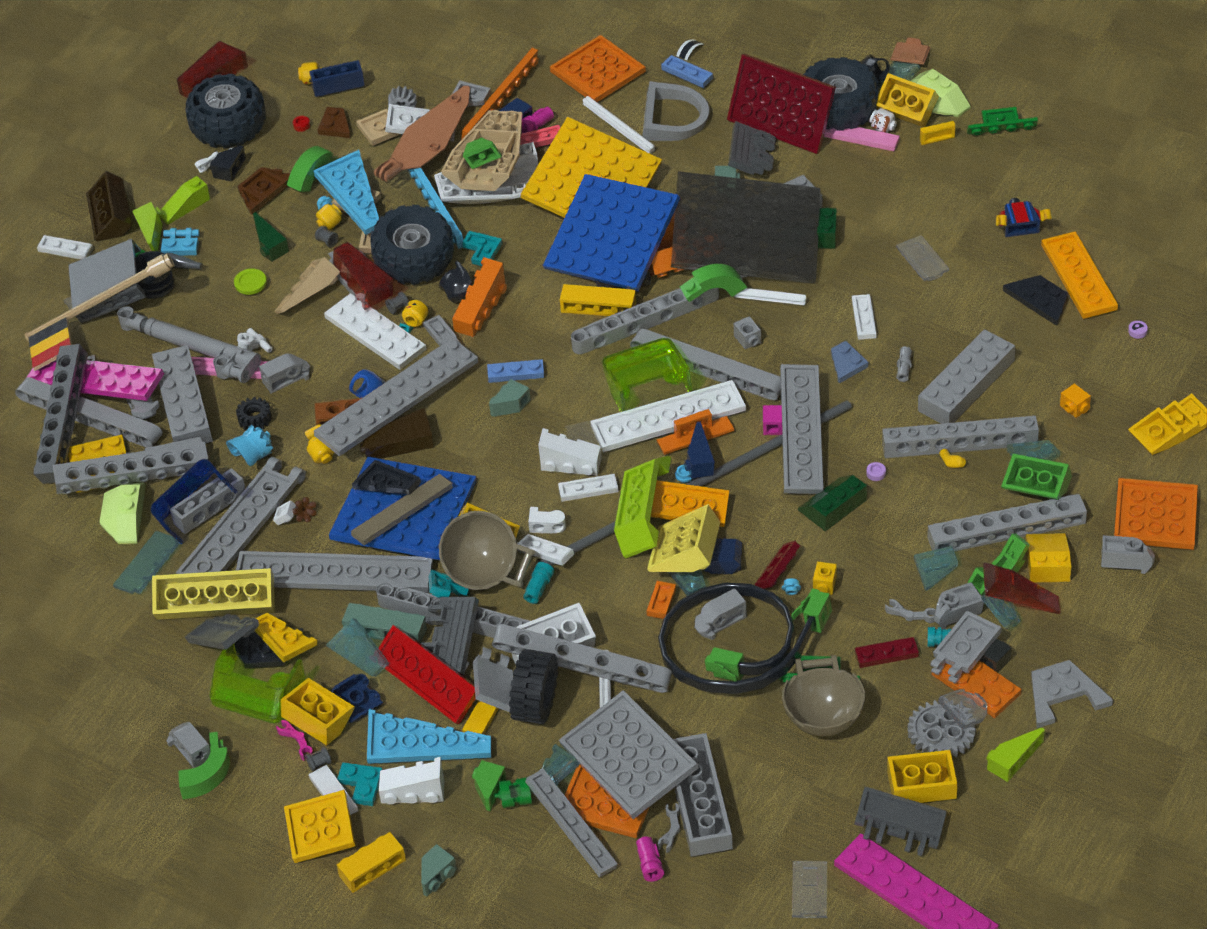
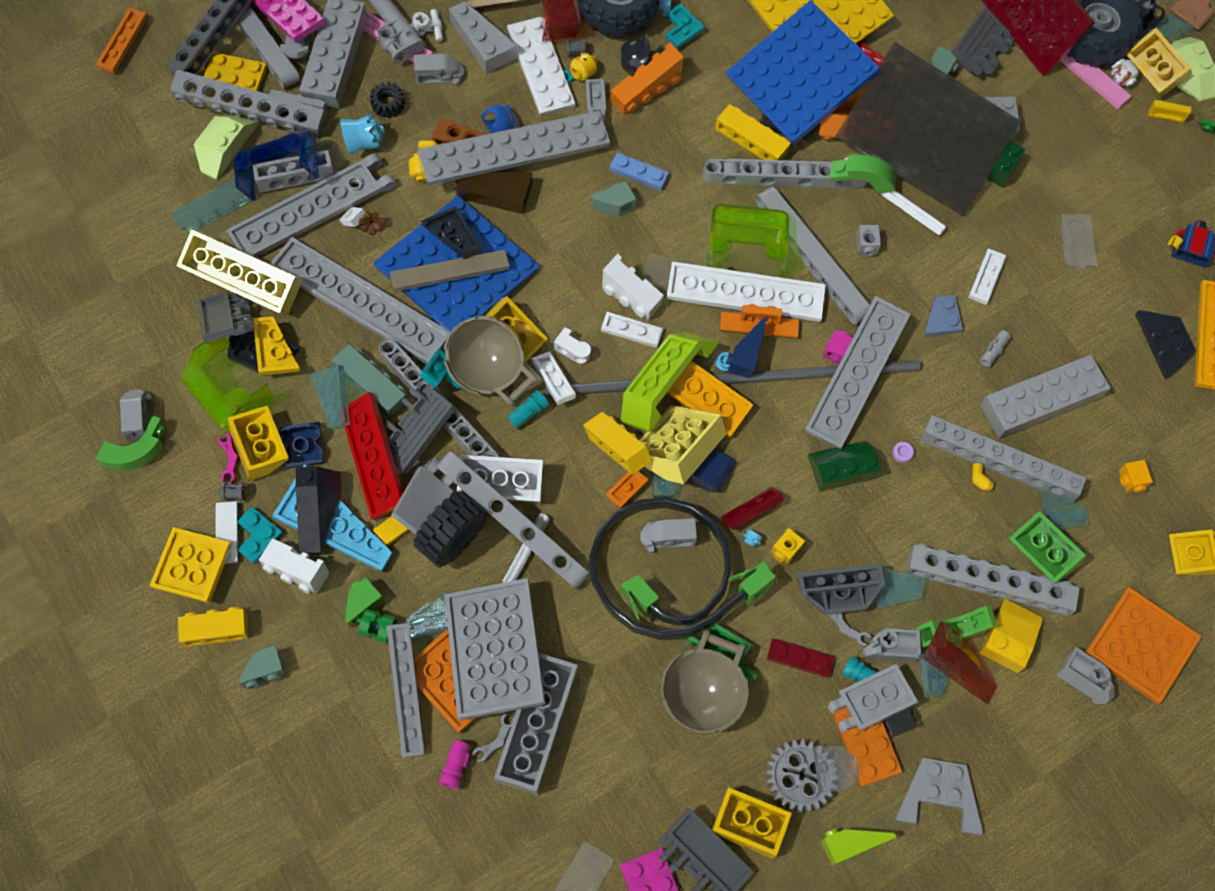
camera: 20 degrees right, 20 degrees up
none -> black wedge [296,466,342,554]
none -> light grey wedge [449,1,518,74]
none -> yellow brick [583,412,652,475]
none -> dark grey wedge [798,564,885,615]

